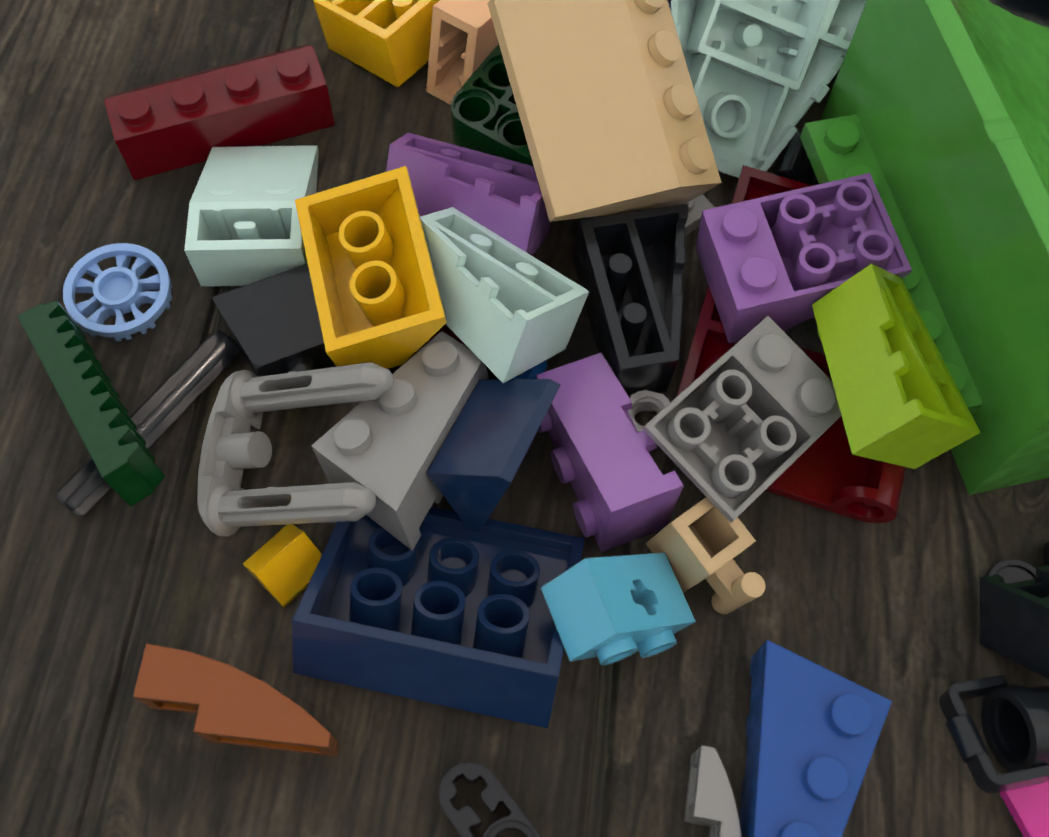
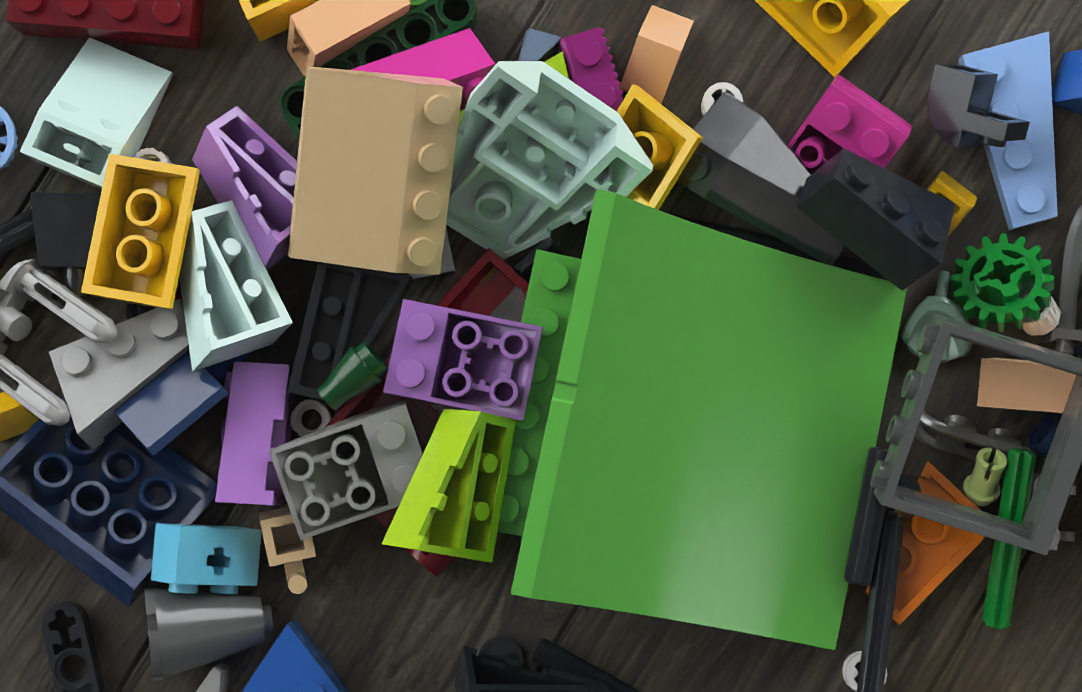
camera: 30 degrees right, 20 degrees up
none -> dark grey cone [144,586,273,681]
none -> dark green cone [317,341,388,410]

